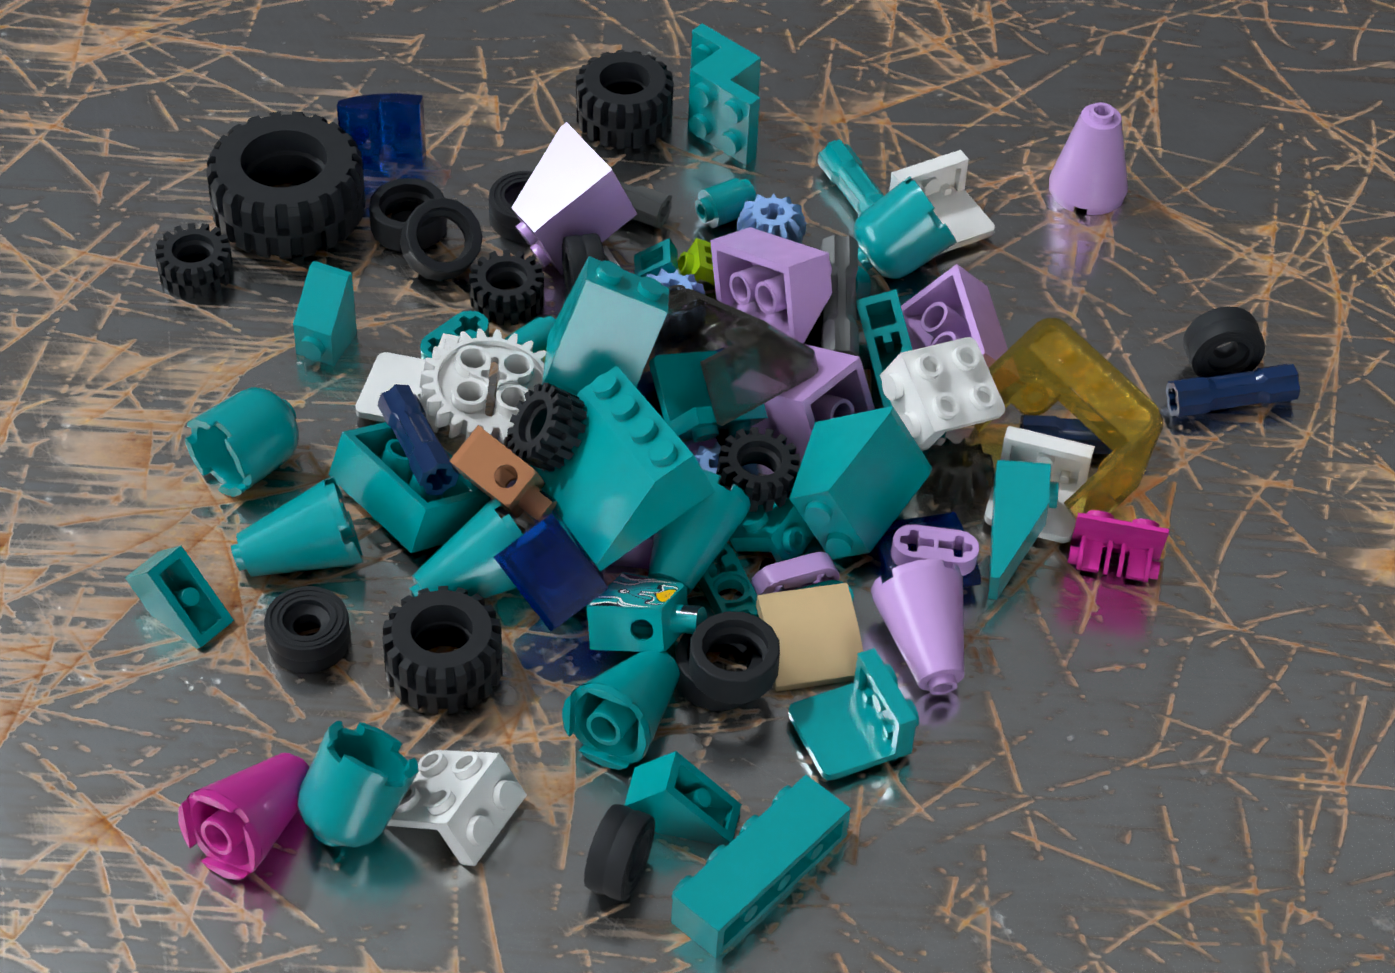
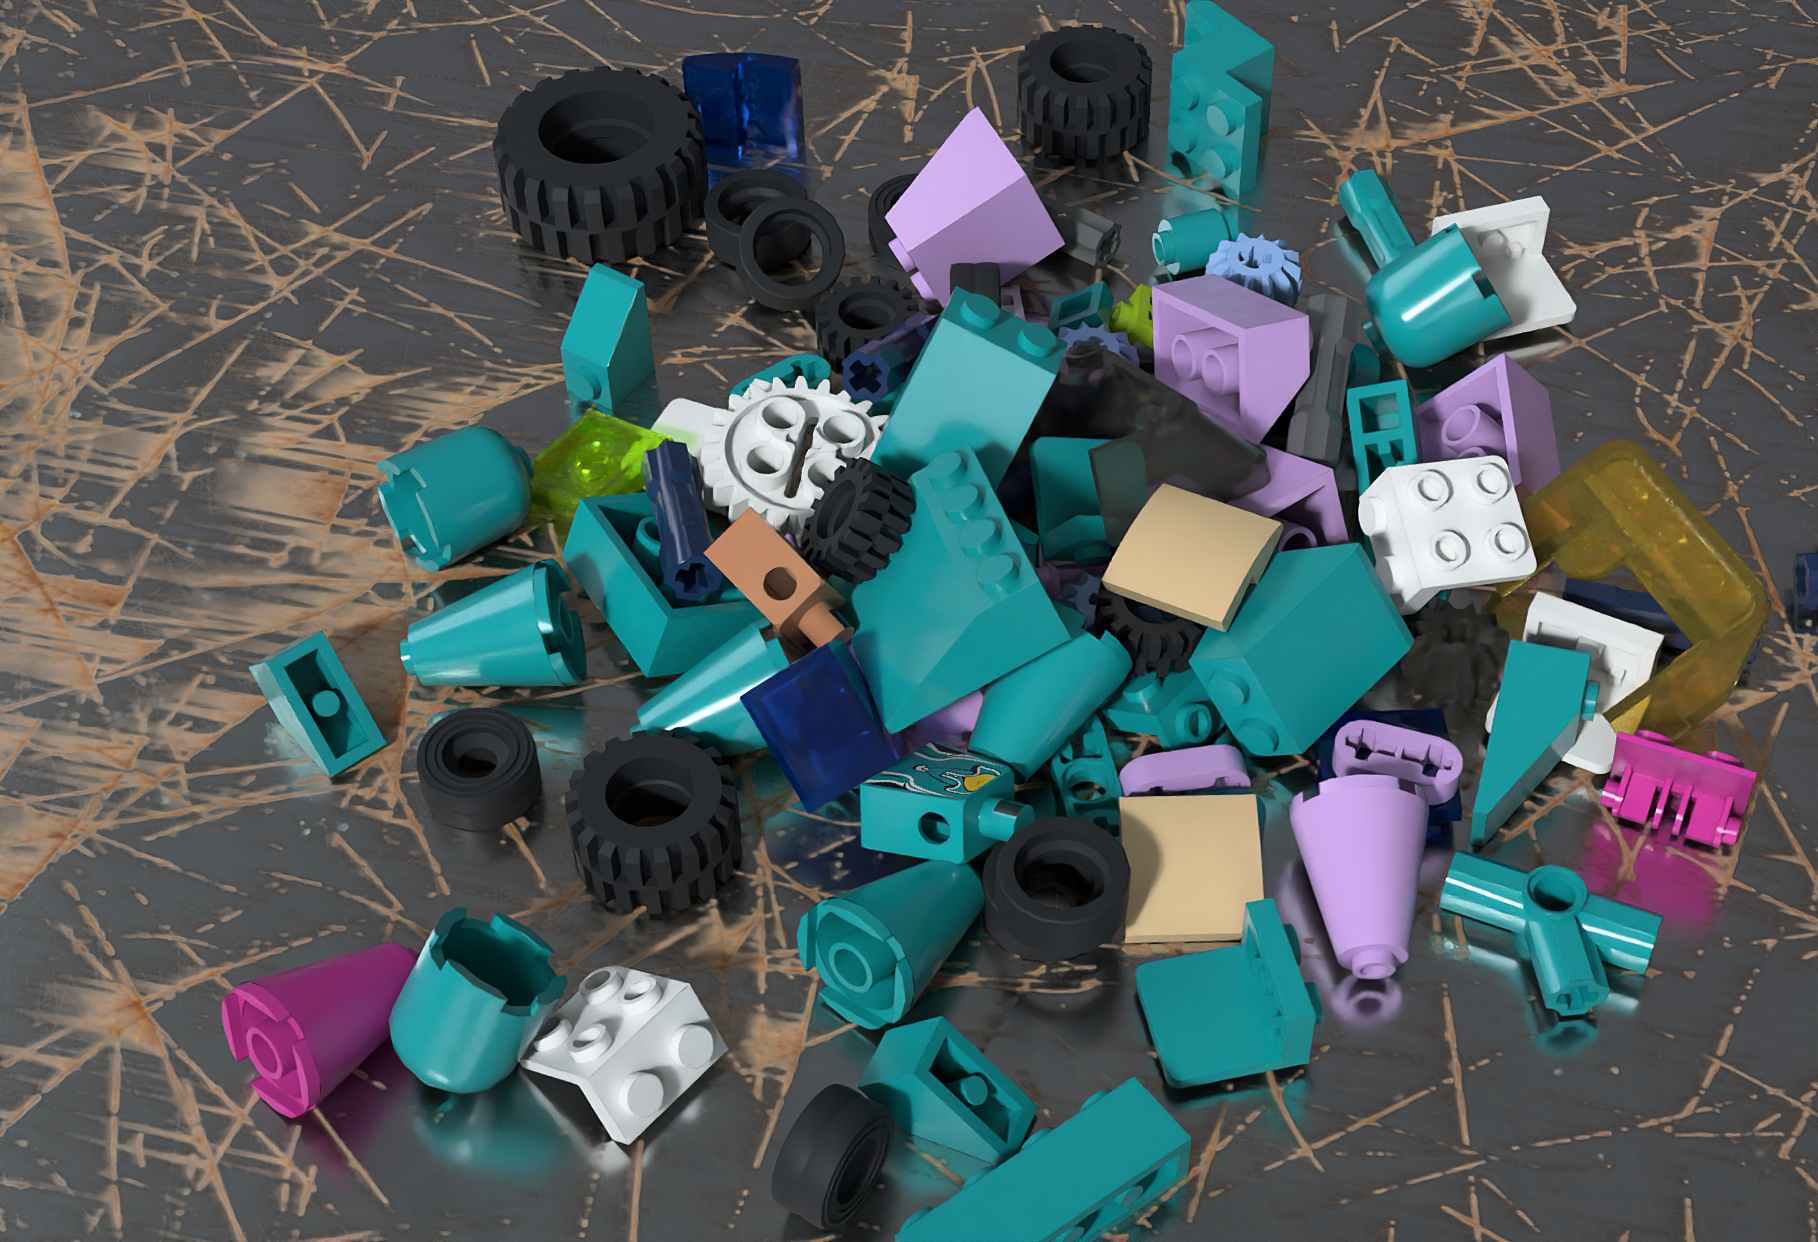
camera: 15 degrees right, 0 degrees up
black tyre [155,223,234,298] -> none
lavender cone [1049,102,1128,216] -> none
none -> clear neon green tile [530,409,673,519]
none -> dark blue axle [840,311,940,404]
none -> tan slope [1102,483,1284,633]
none -> teal piece [1439,849,1664,1016]

